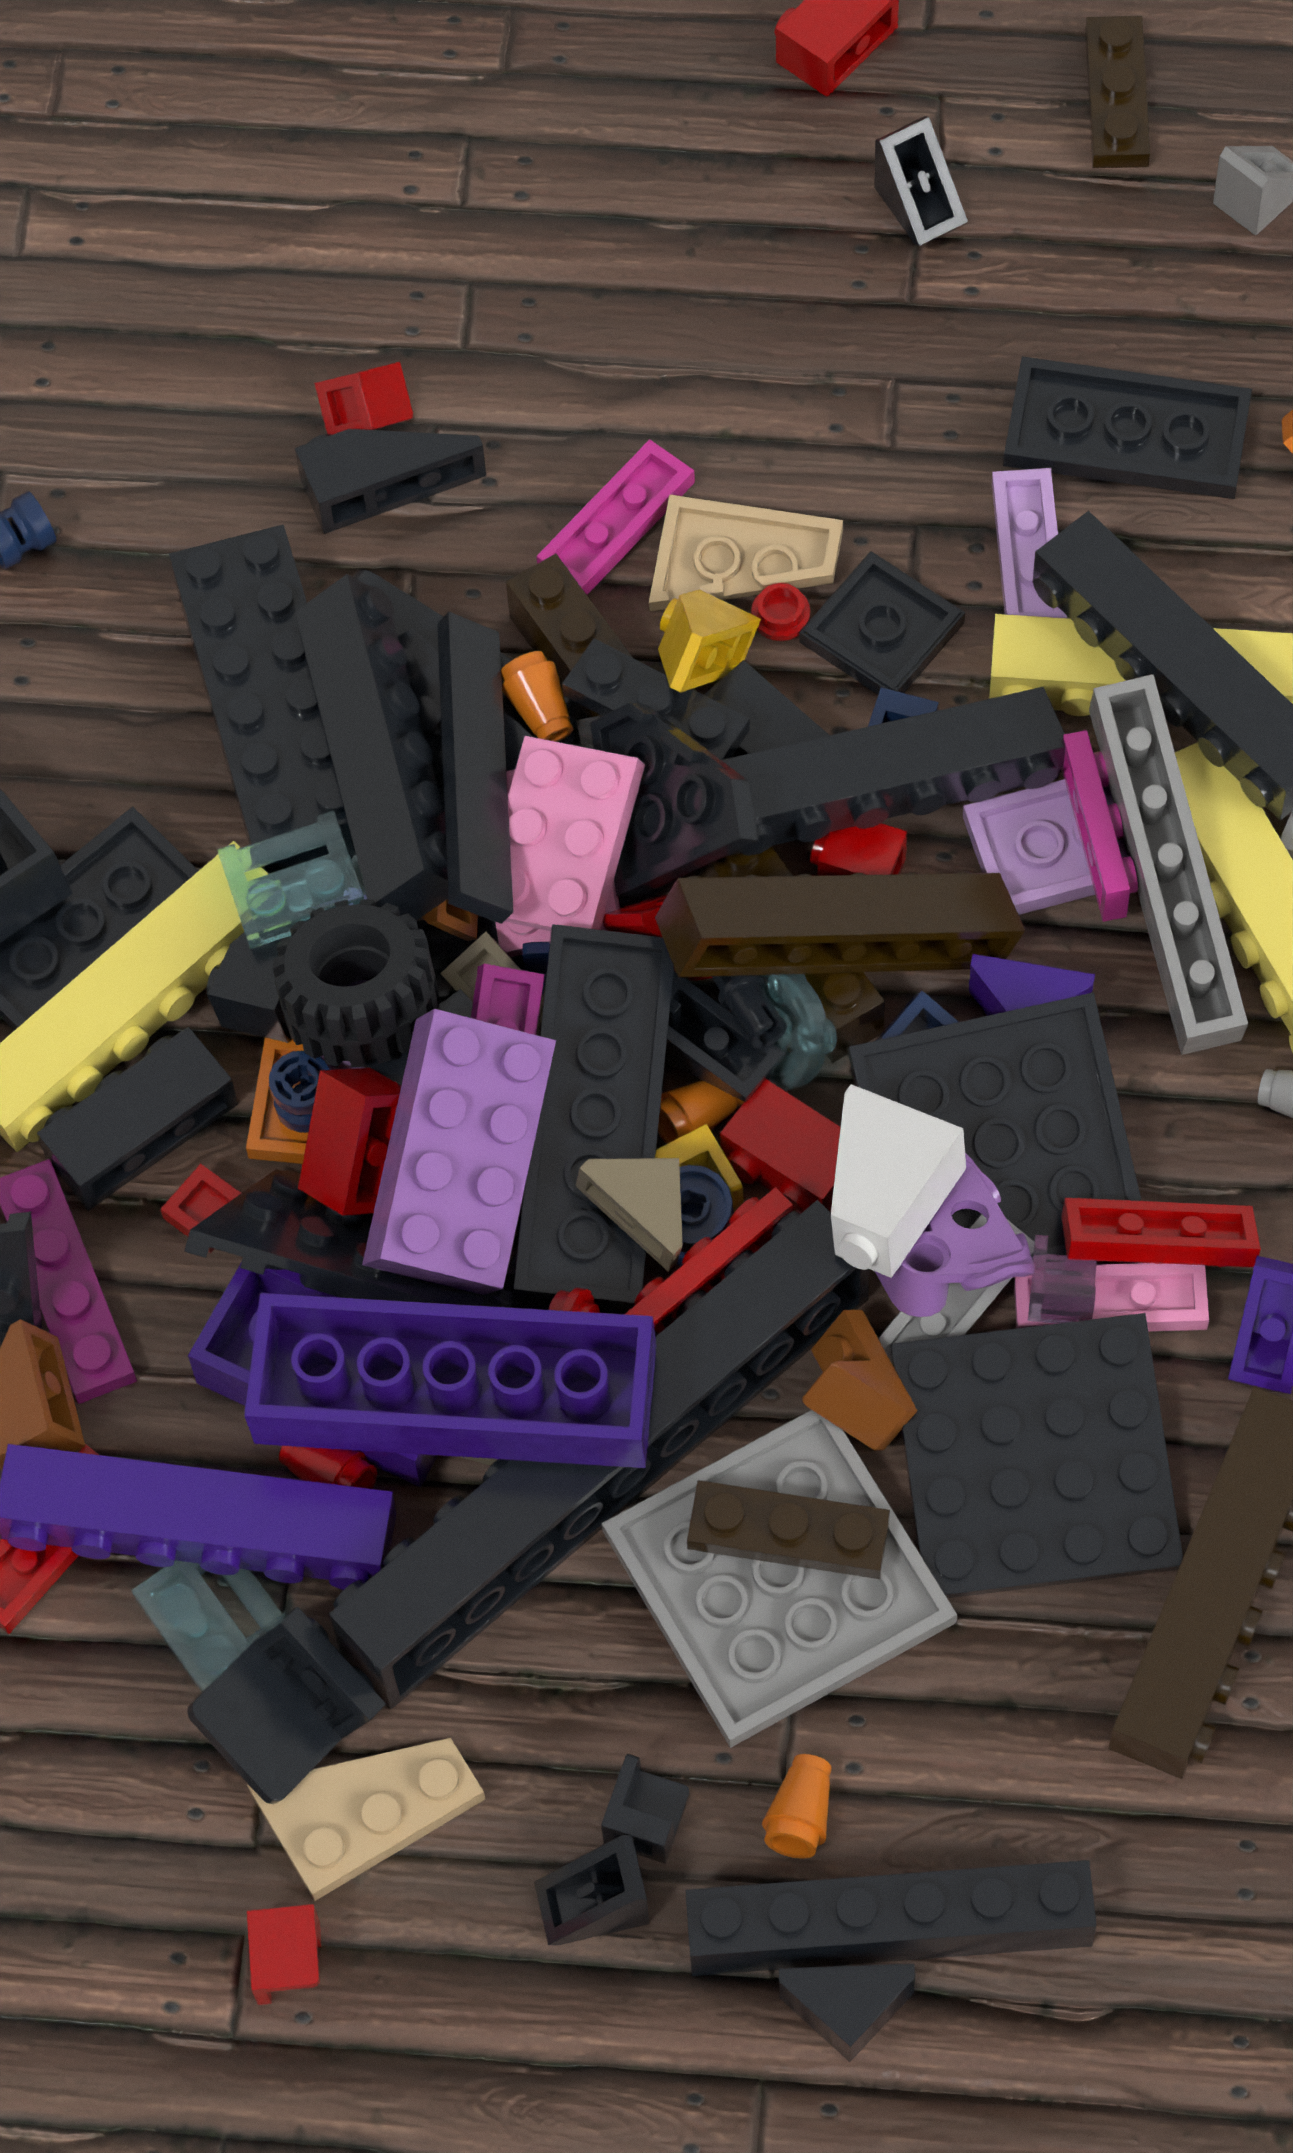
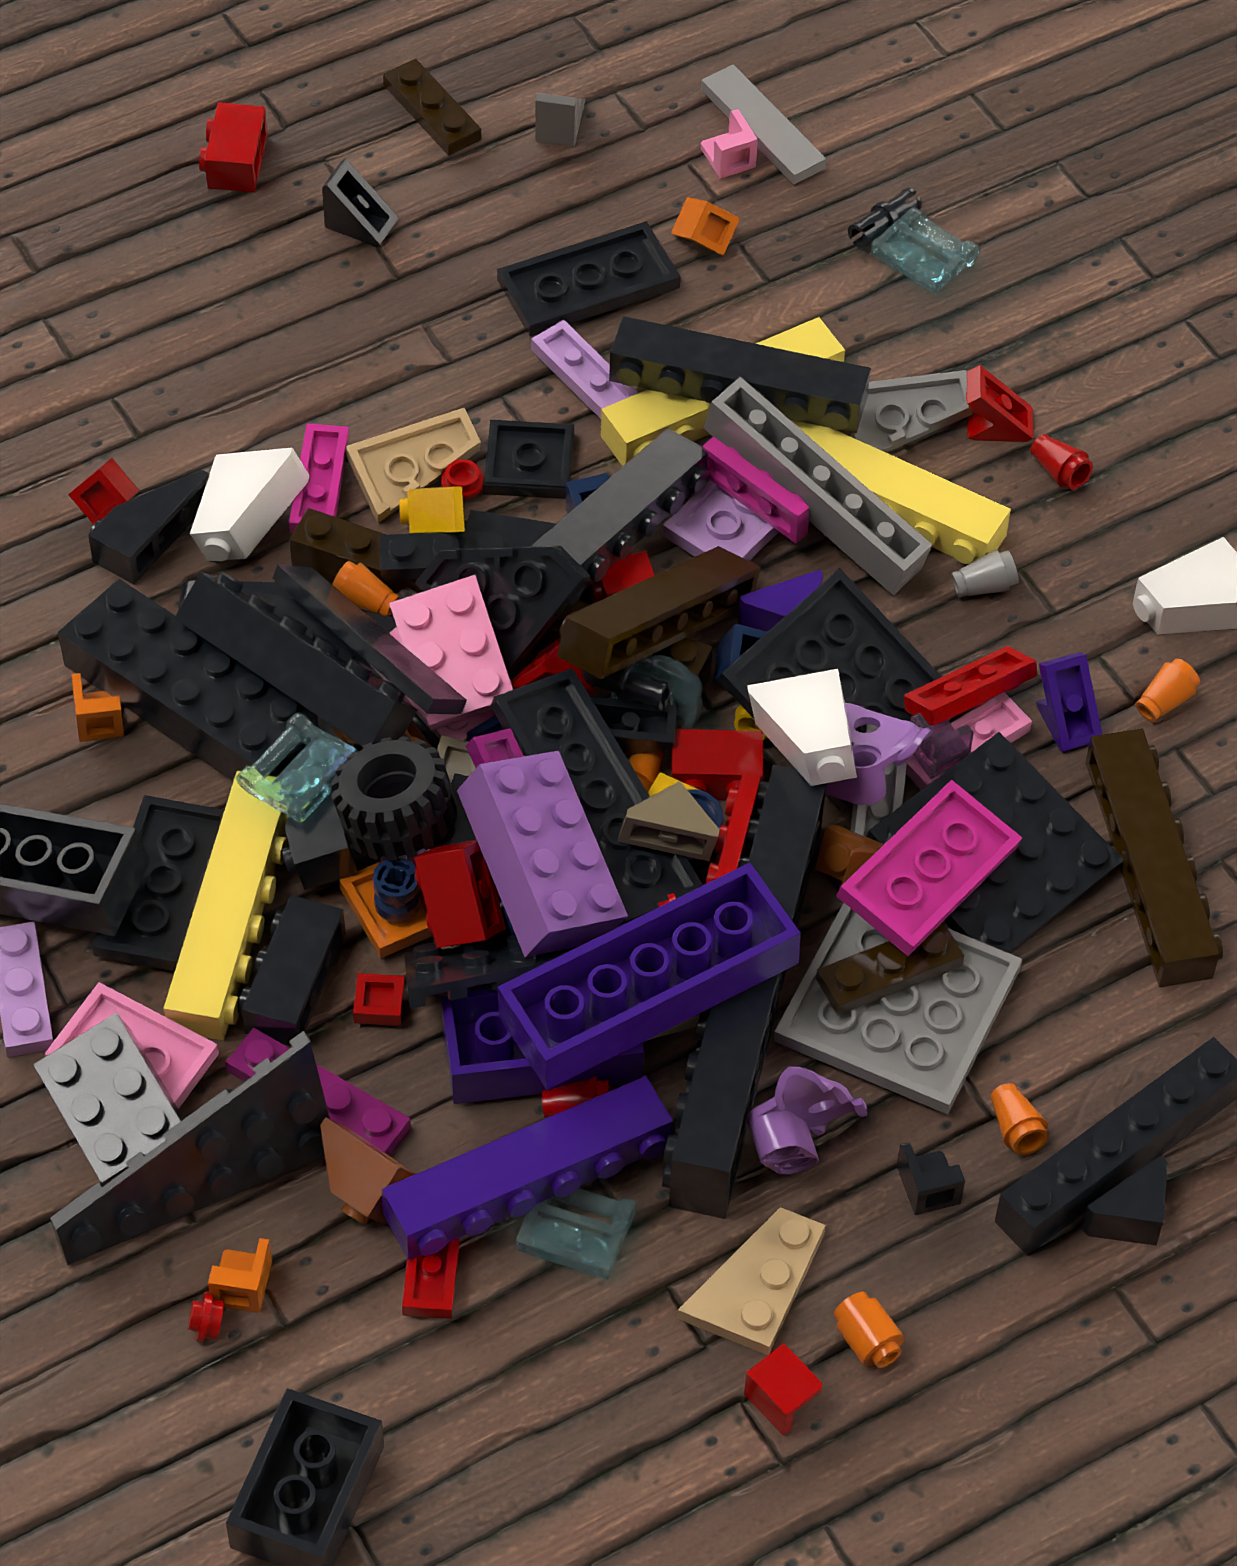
camera: 40 degrees left, 10 degrees down
black bracket [187,1606,386,1804] -> none
black slope [534,1835,650,1946] -> none
none -> orange panel [71,673,124,742]
none -> white slope [190,448,310,562]
none -> medium lavender piece [746,1067,867,1175]
none -> orange brick [833,1291,904,1368]
none -> dark pink plate [836,780,1022,956]

